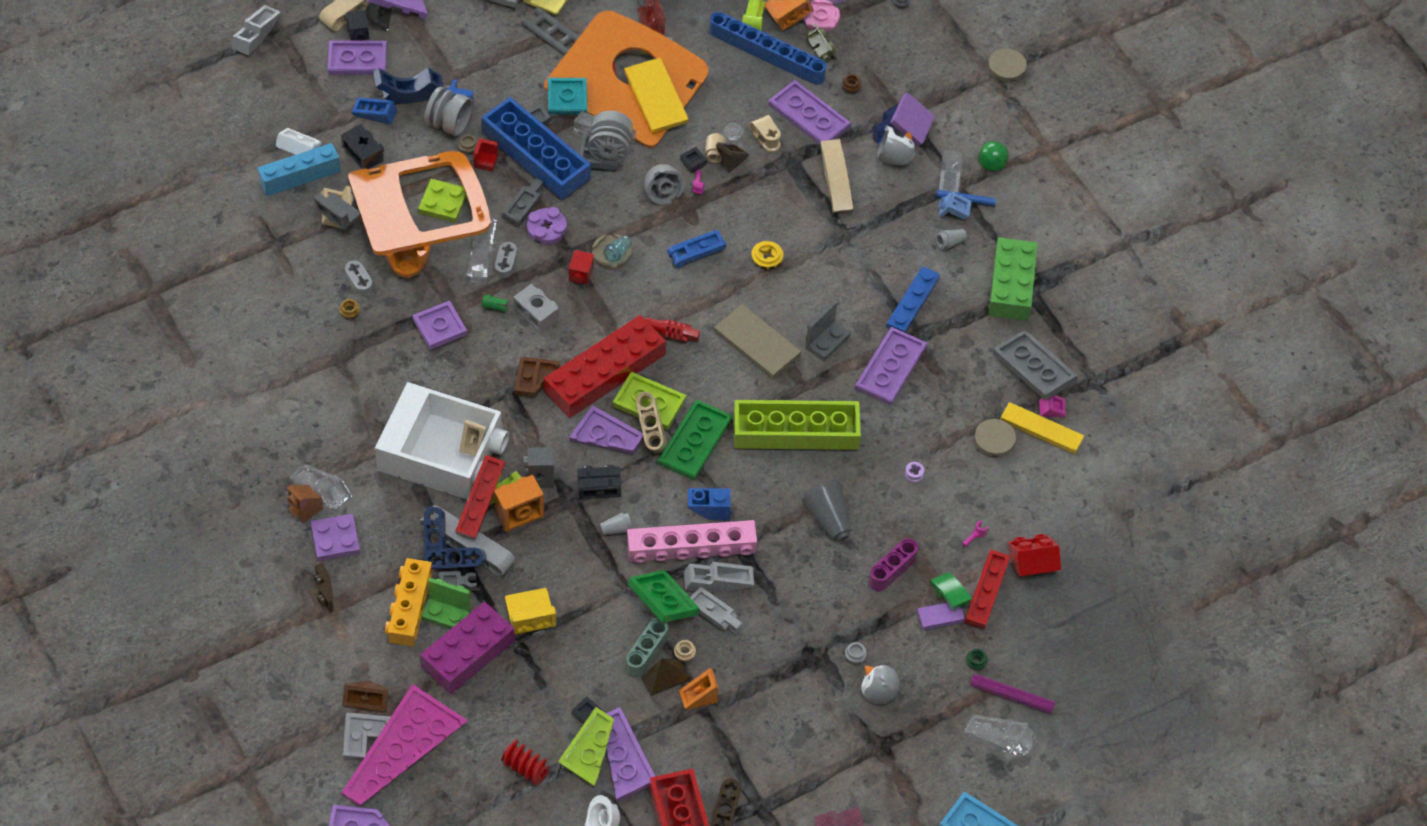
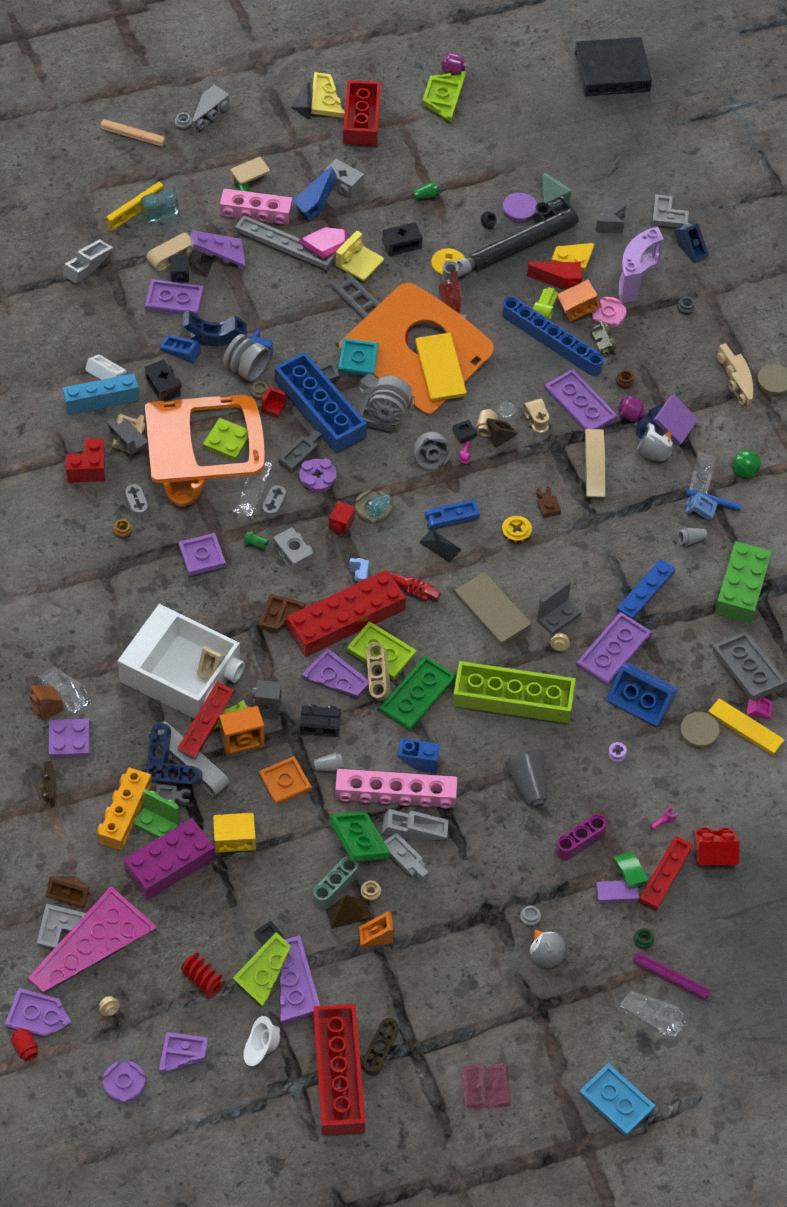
camera: 10 degrees right, 0 degrees up
none -> red brick [66,438,105,483]
none -> tan plate [99,996,120,1016]
none -> orange tile [258,756,312,806]
none -> light blue bracket [350,558,369,583]
none -> black slope [420,529,461,563]
none -> reddish brown plate [536,486,561,518]
none -> tan plate [550,633,570,651]
none -> blue slope [606,663,679,727]
none -> magenta head [617,396,646,422]
none -> tan slope [717,343,753,411]

